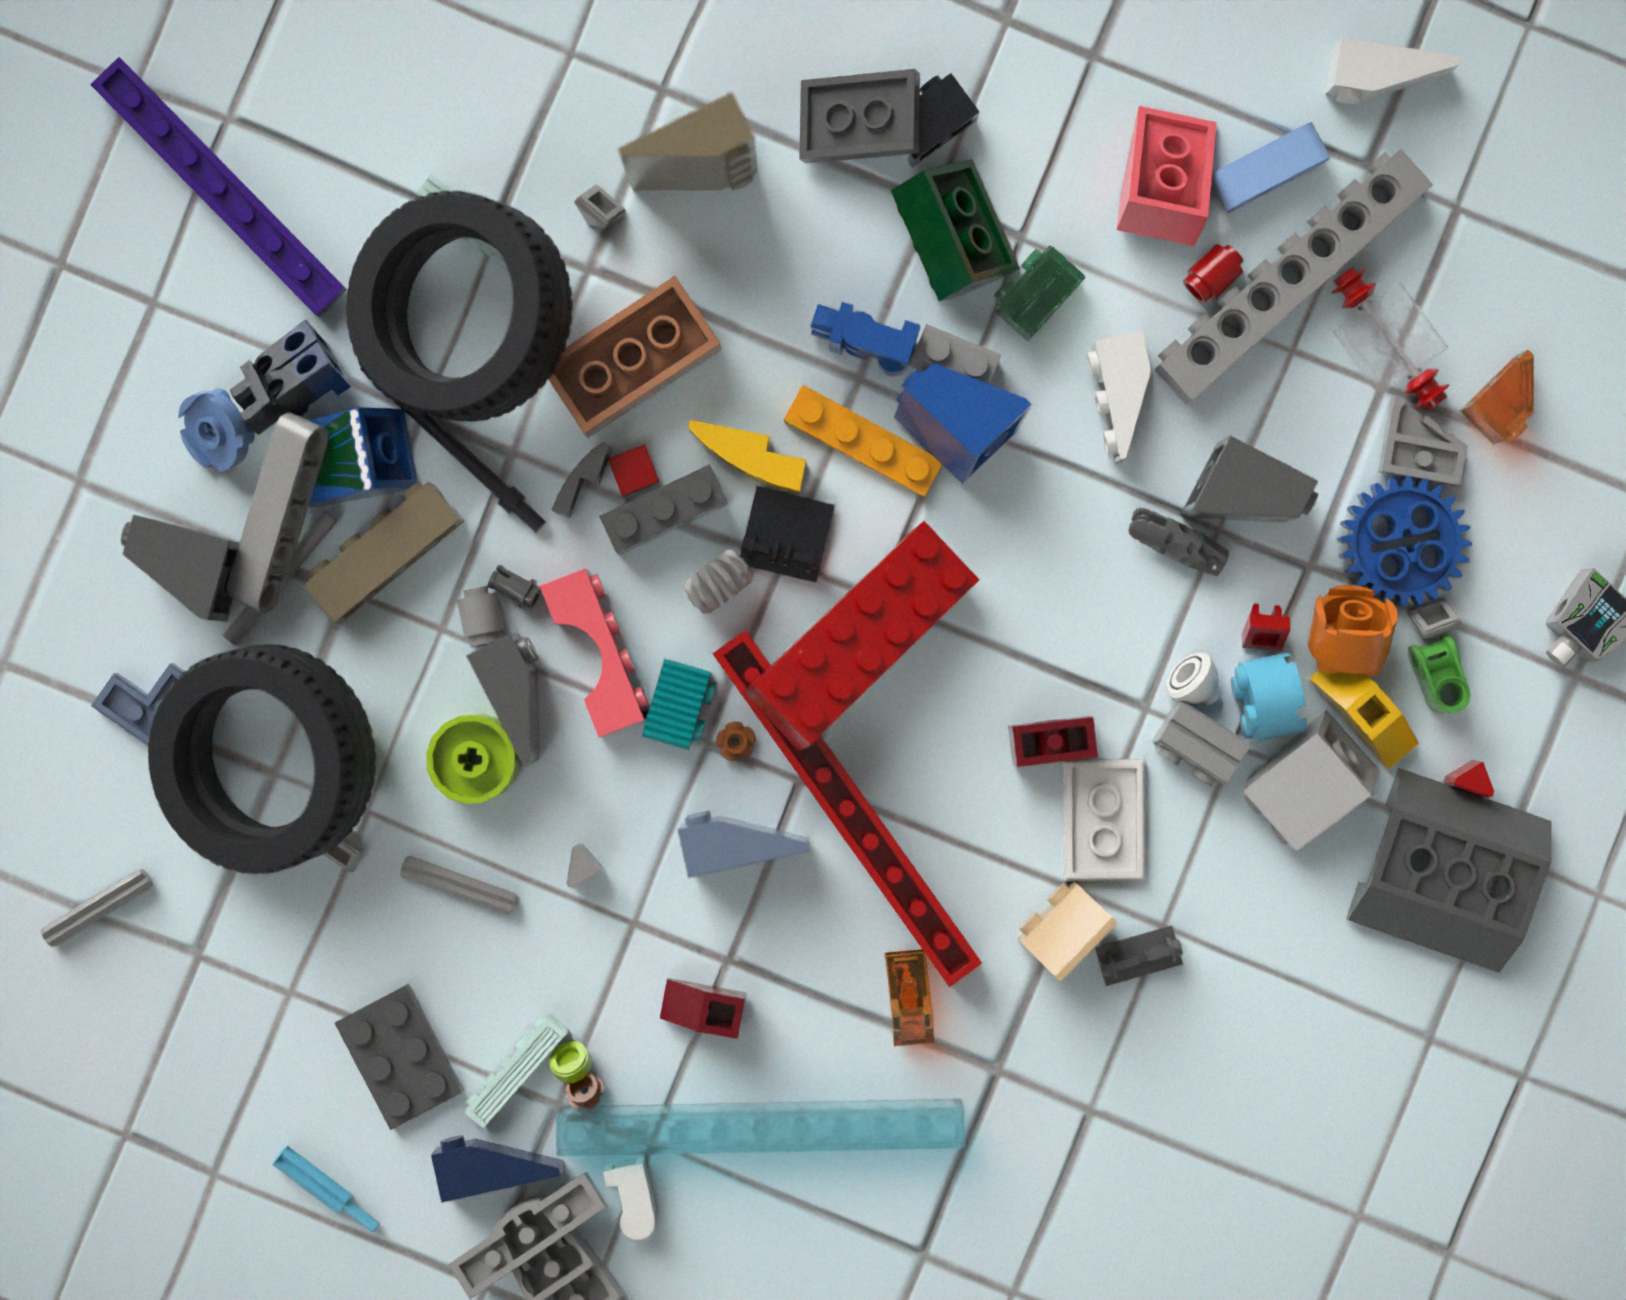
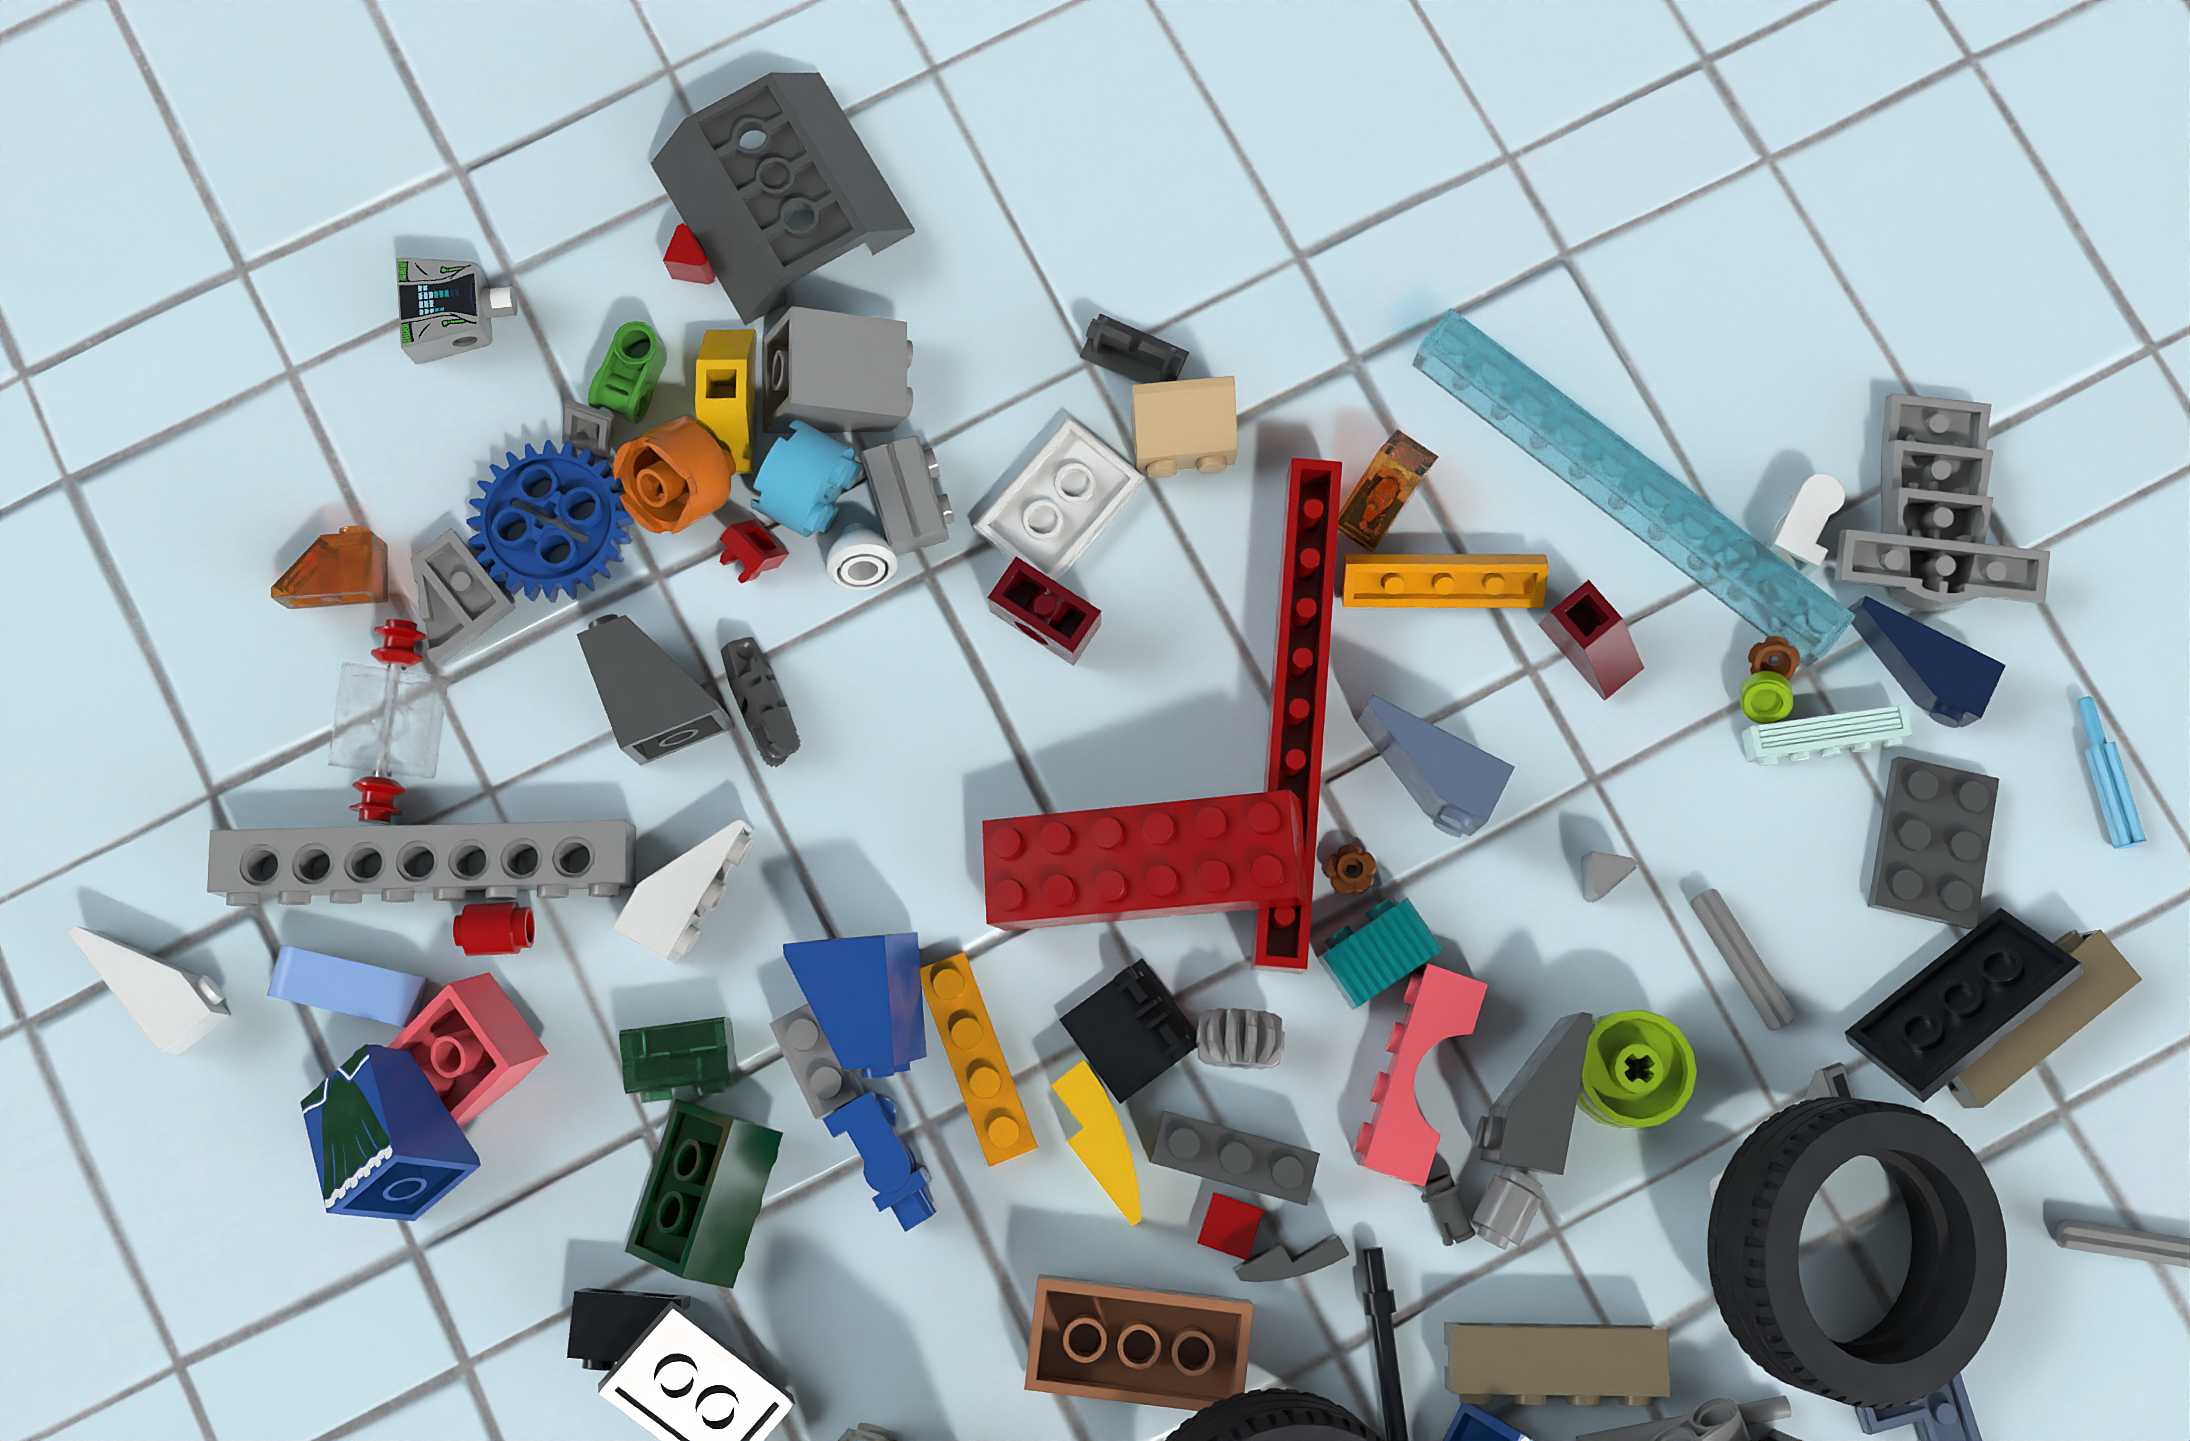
camera: 140 degrees left, 10 degrees down
none -> blue slope [300,1044,481,1221]
none -> light orange plate [1341,554,1549,608]
none -> black tile [1844,907,2083,1103]
none -> dark tan brick [1950,929,2142,1108]

